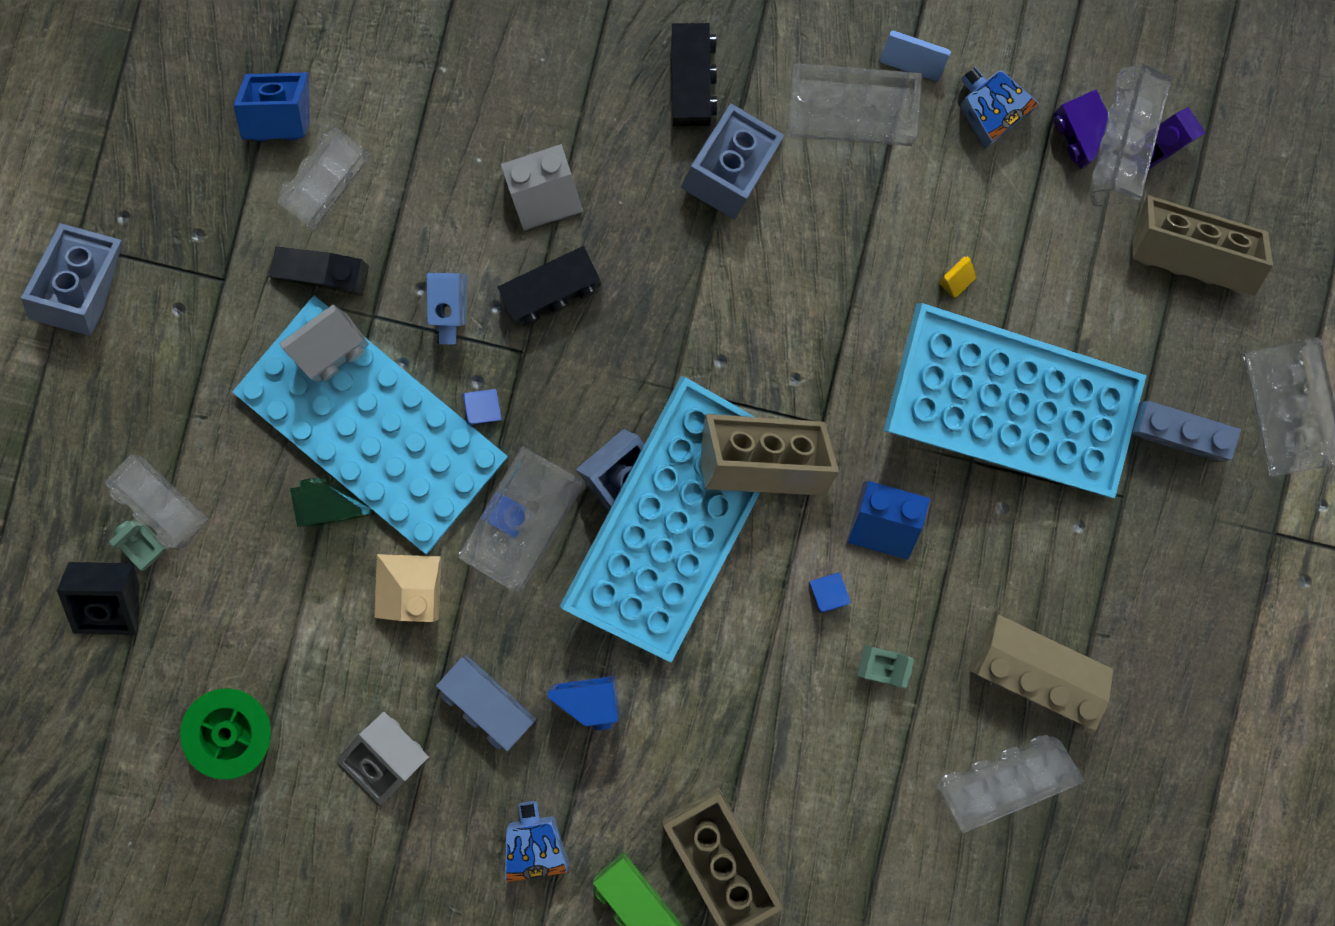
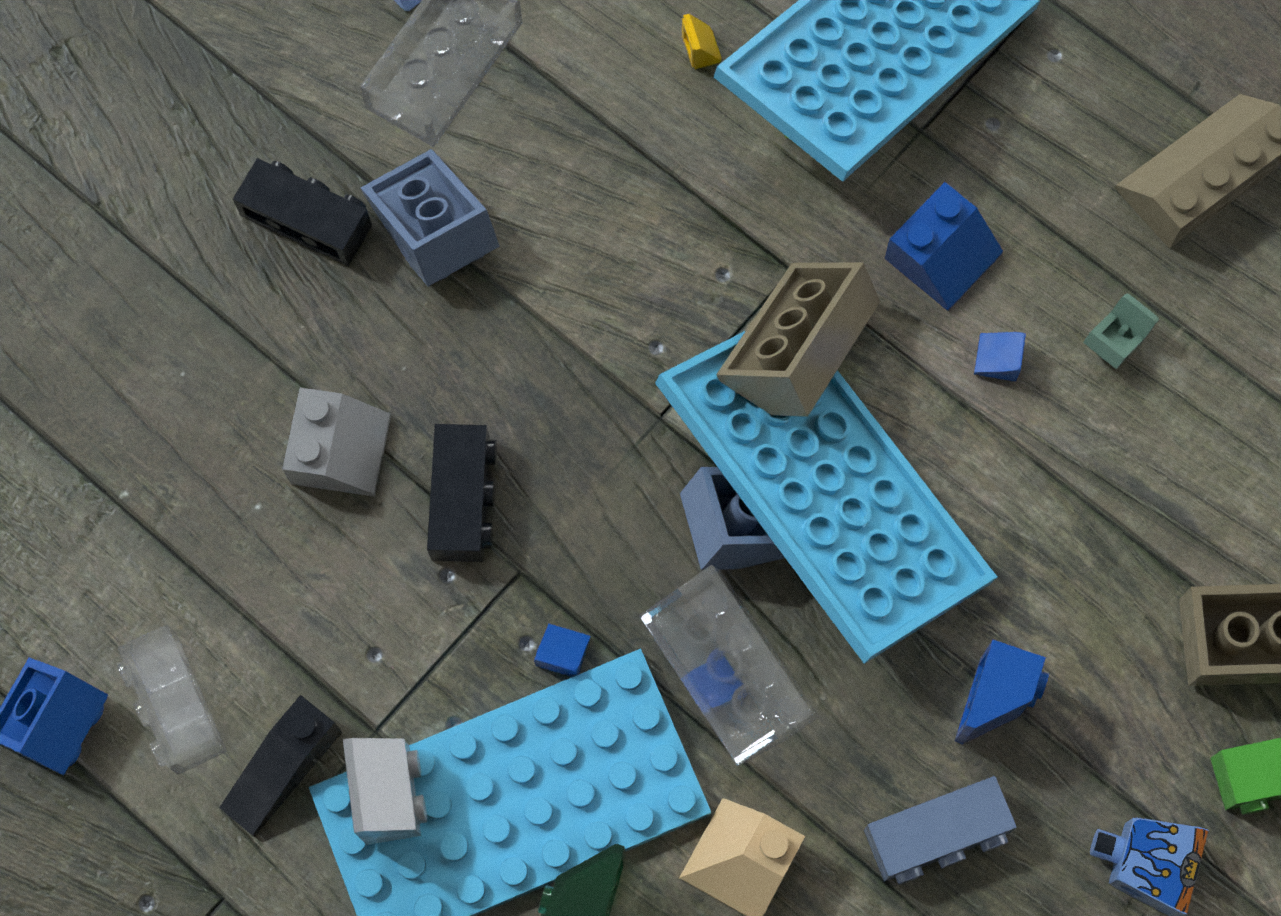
camera: 60 degrees left, 15 degrees down
medium blue torso [427,273,468,344] -> none

